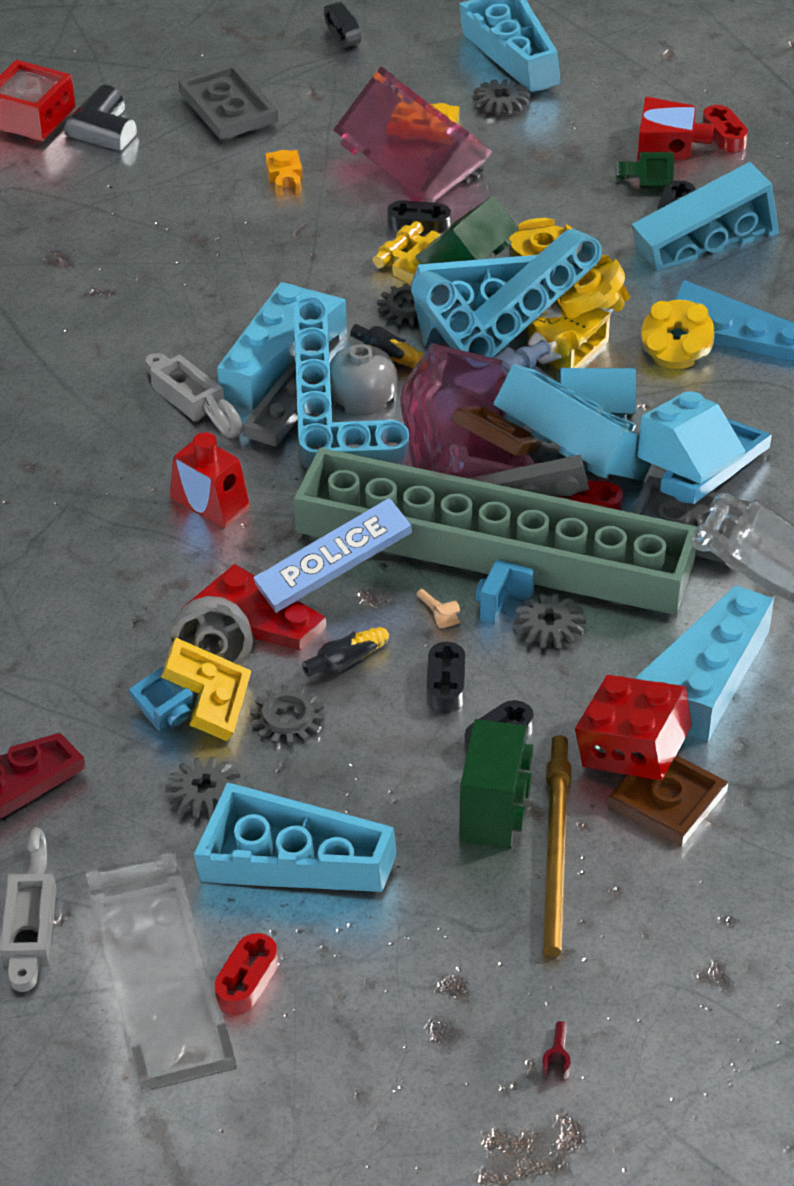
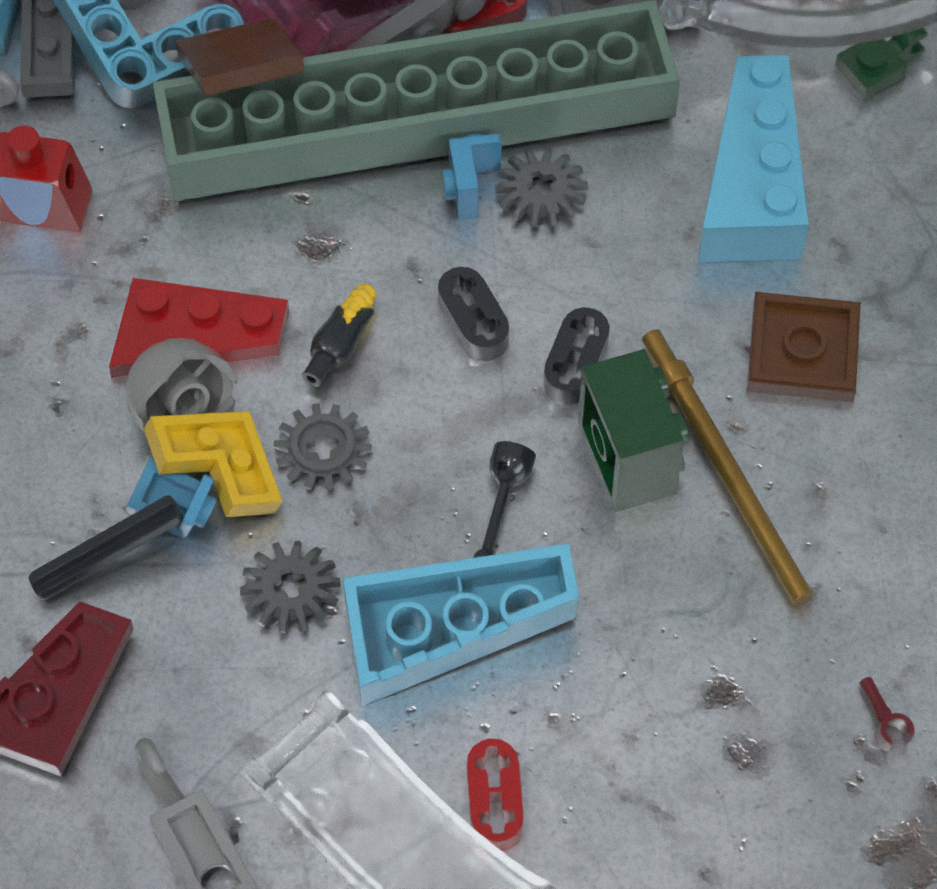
camera: 30 degrees left, 15 degrees up
light blue tile [253,498,412,613] -> none
light nougat hand [417,589,461,629] -> none
red piece [575,675,692,781] -> none
none -> black axle [28,495,183,600]
none -> reddish brown tile [175,18,305,96]
none -> black hinge [473,441,536,558]

